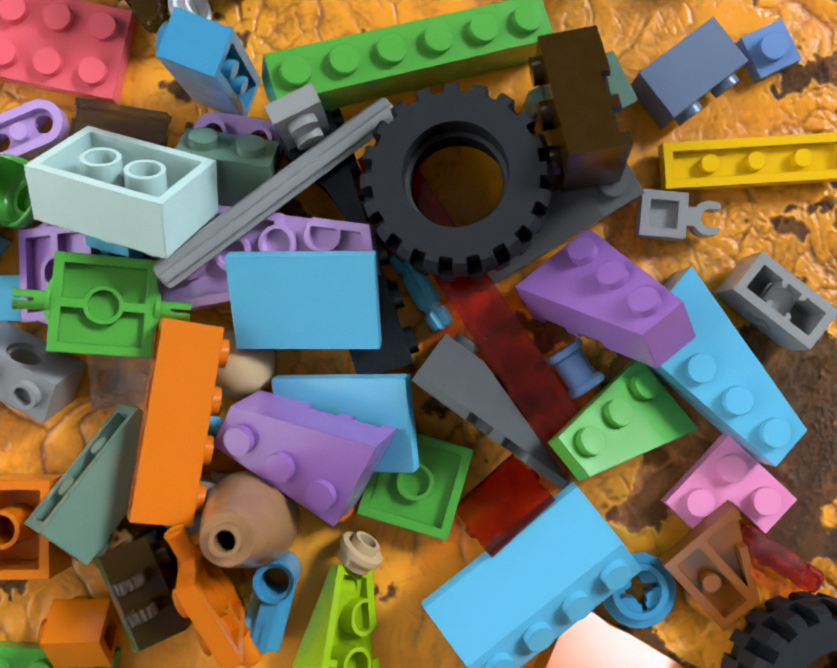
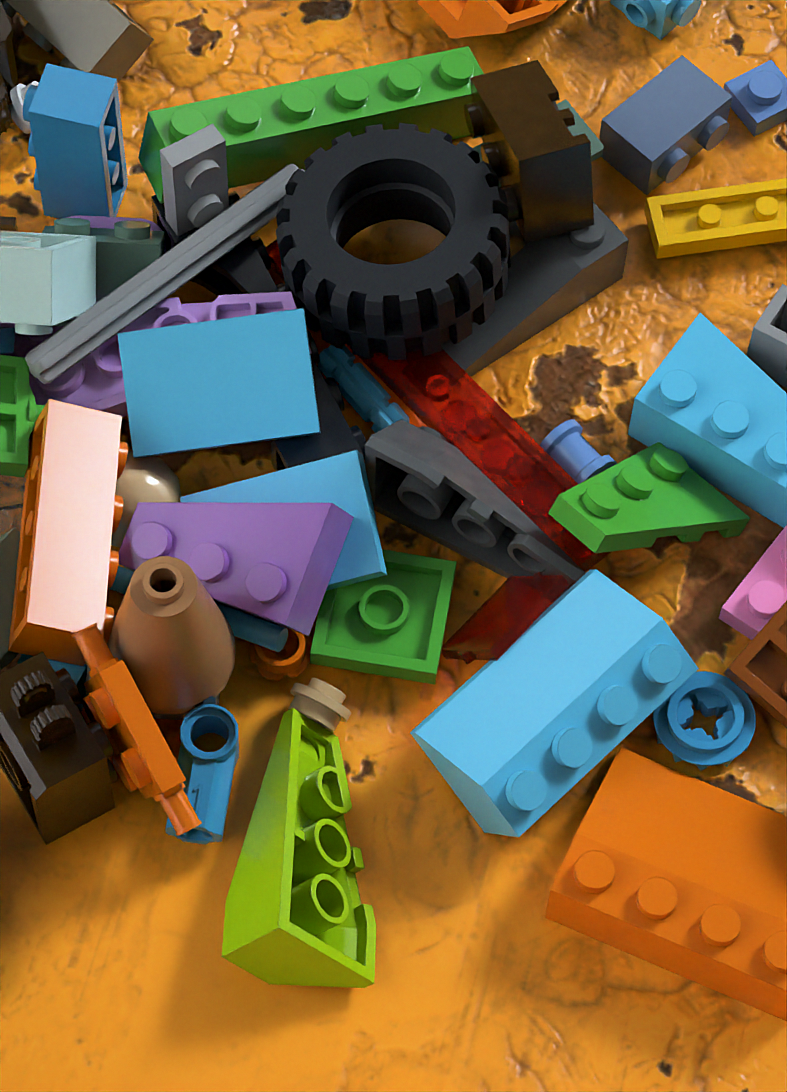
camera: 10 degrees left, 25 degrees down
medium lavender wedge [515,228,696,368] -> none
light grey plate [634,189,721,242] -> none

